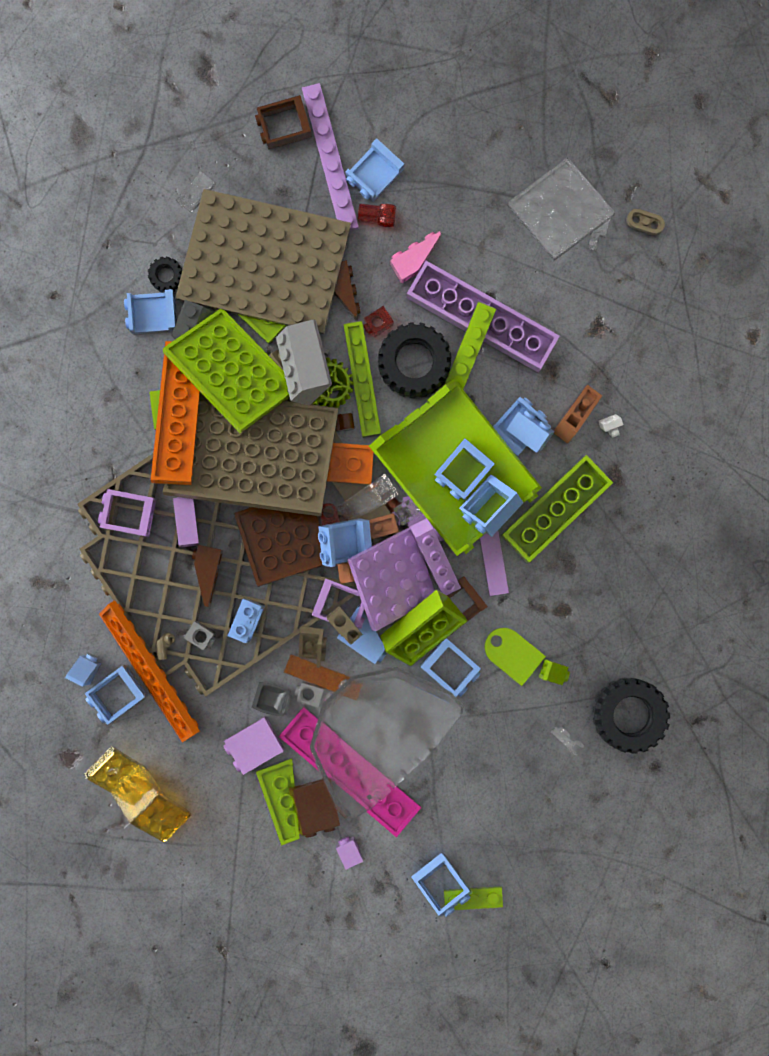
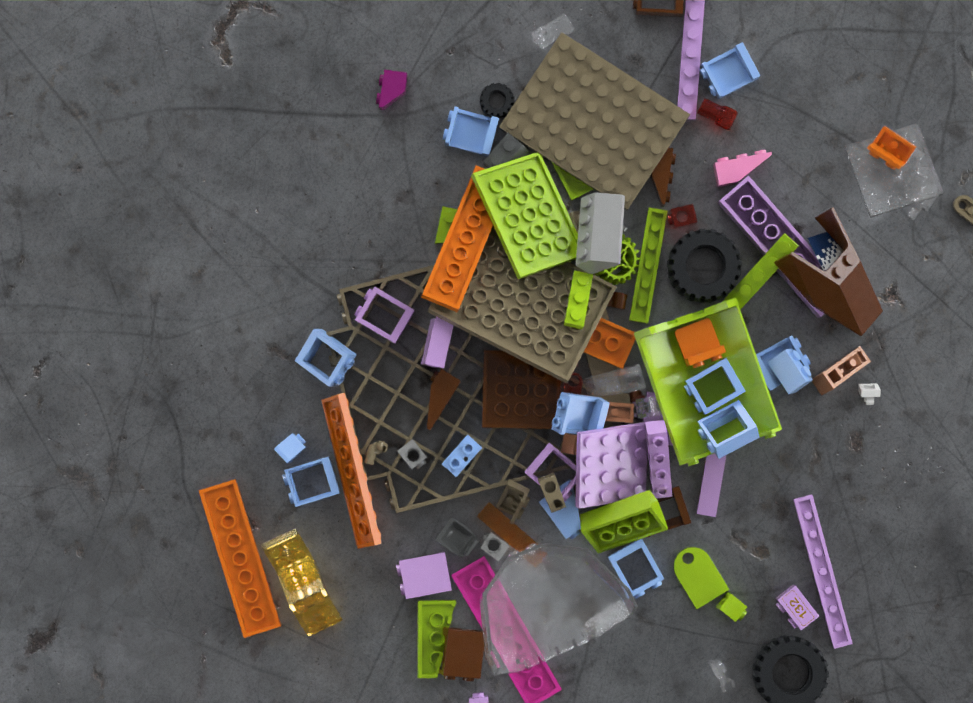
camera: 20 degrees right, 0 degrees up
lime brick [501,455,613,563] -> none
none -> orange plate [198,479,281,638]
none -> light blue window [295,329,357,387]
none -> magenta slope [376,69,408,110]
none -> lime plate [564,270,593,329]
none -> orange bracket [674,318,726,368]
none -> reddish brown windscreen [774,207,883,336]
none -> lavender brick [775,585,819,630]
none -> lavender plate [793,494,853,649]
none -> dark blue sticker [807,232,843,271]
none -> orange bracket [867,126,917,170]

